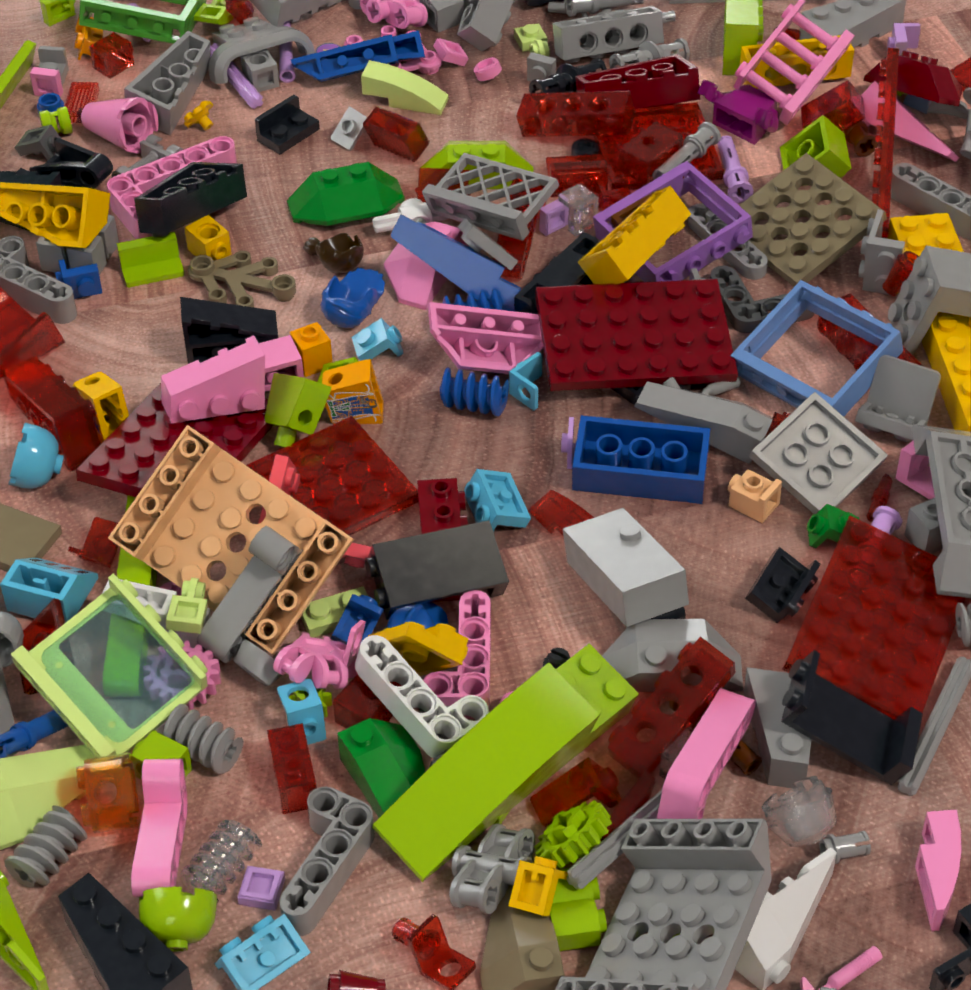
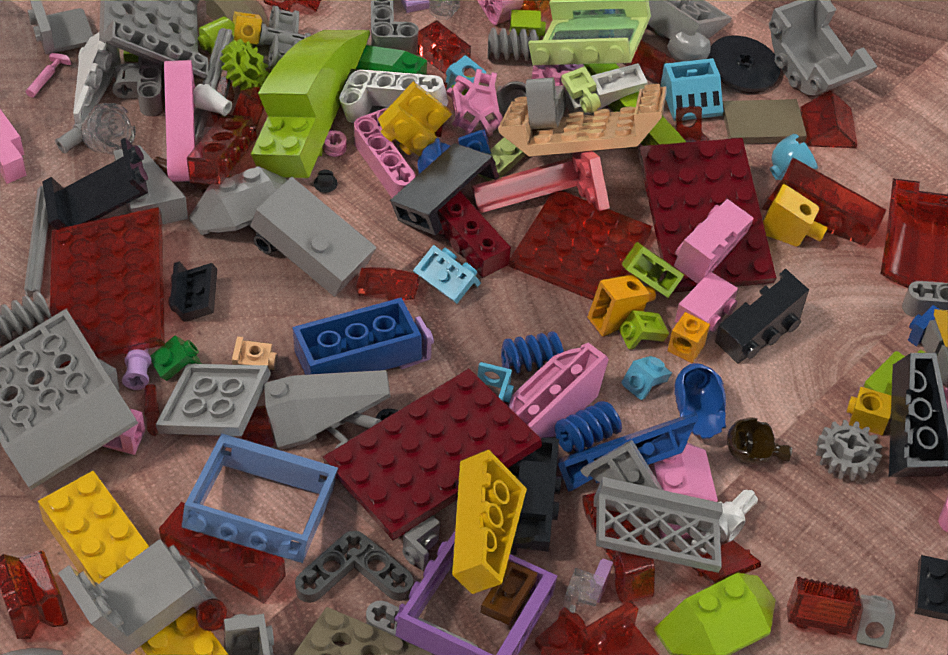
camera: 145 degrees right, 5 degrees up
dark tan plant [188,251,296,307] -> none
green wedge [287,162,405,226] -> none
light grey bracket [855,355,941,442] -> none
none -> white cone [193,84,232,116]
none -> light grey gear [816,420,882,481]

